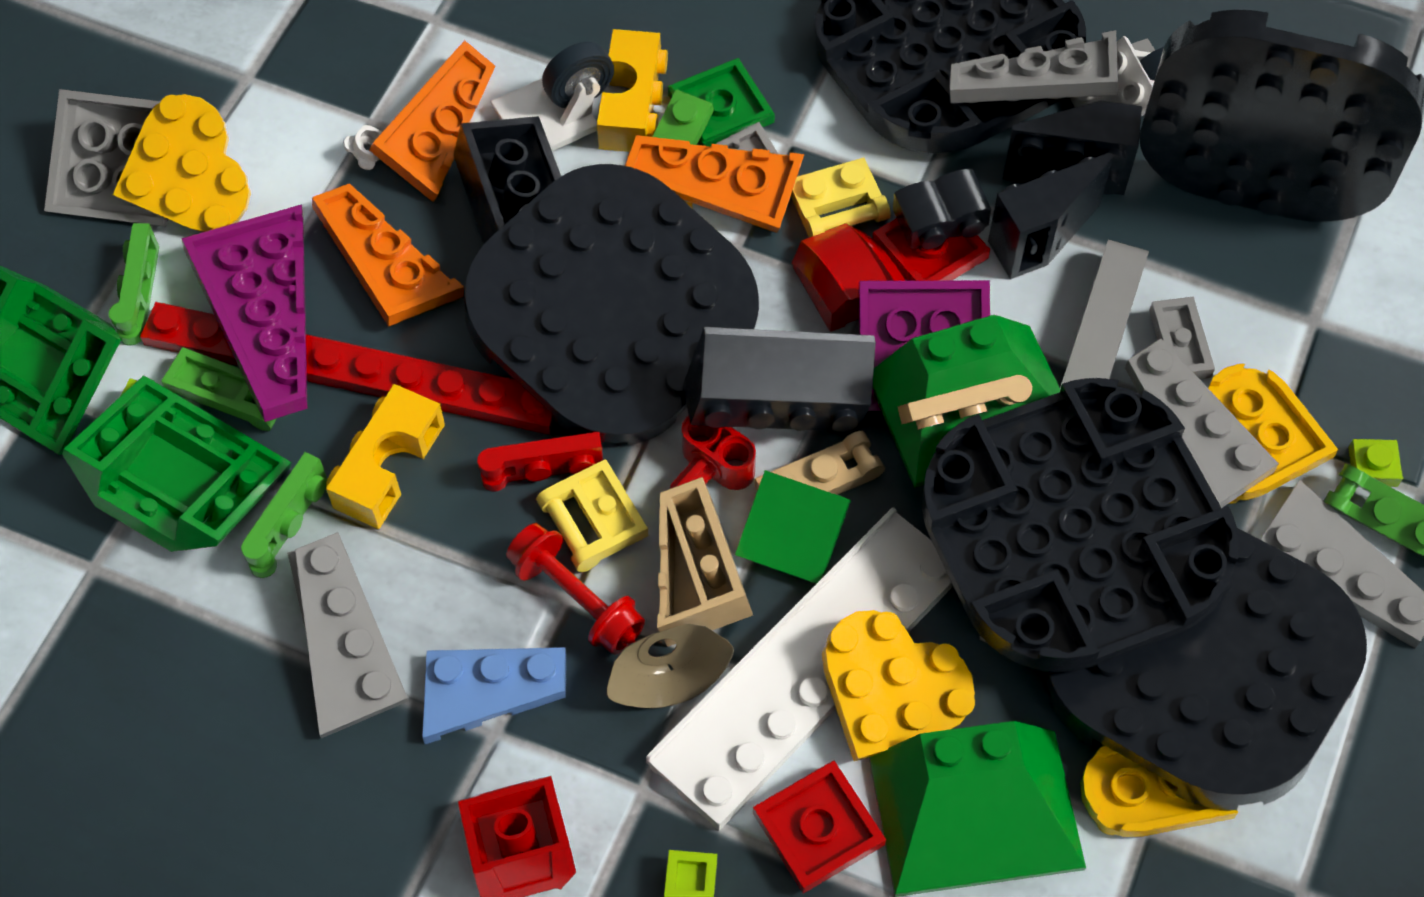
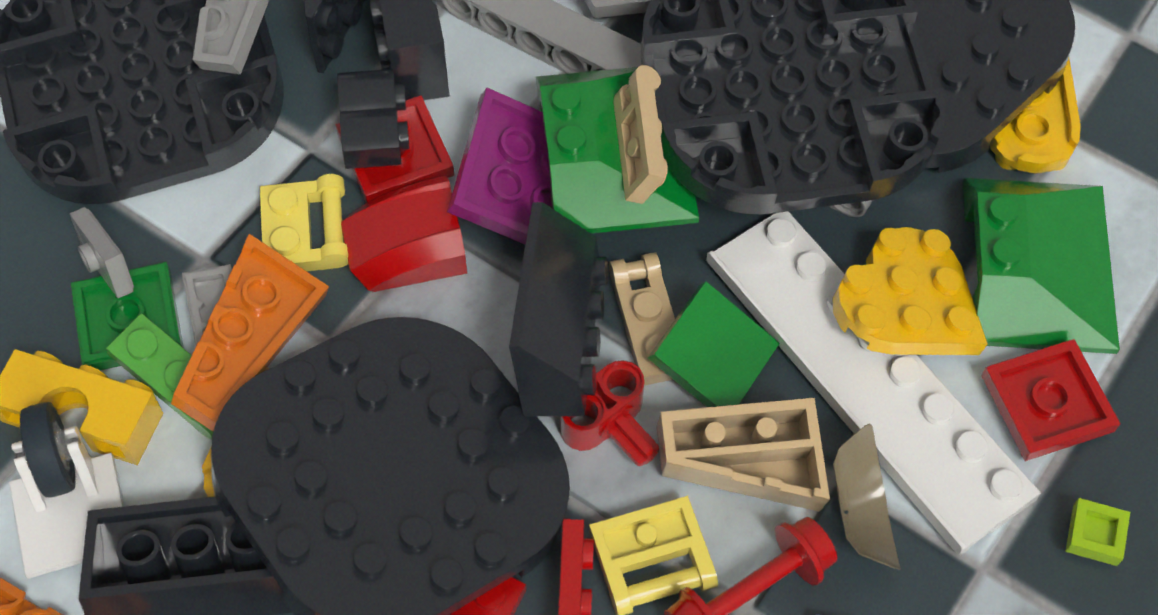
camera: 80 degrees left, 0 degrees up
none -> light grey plate [69,207,134,298]

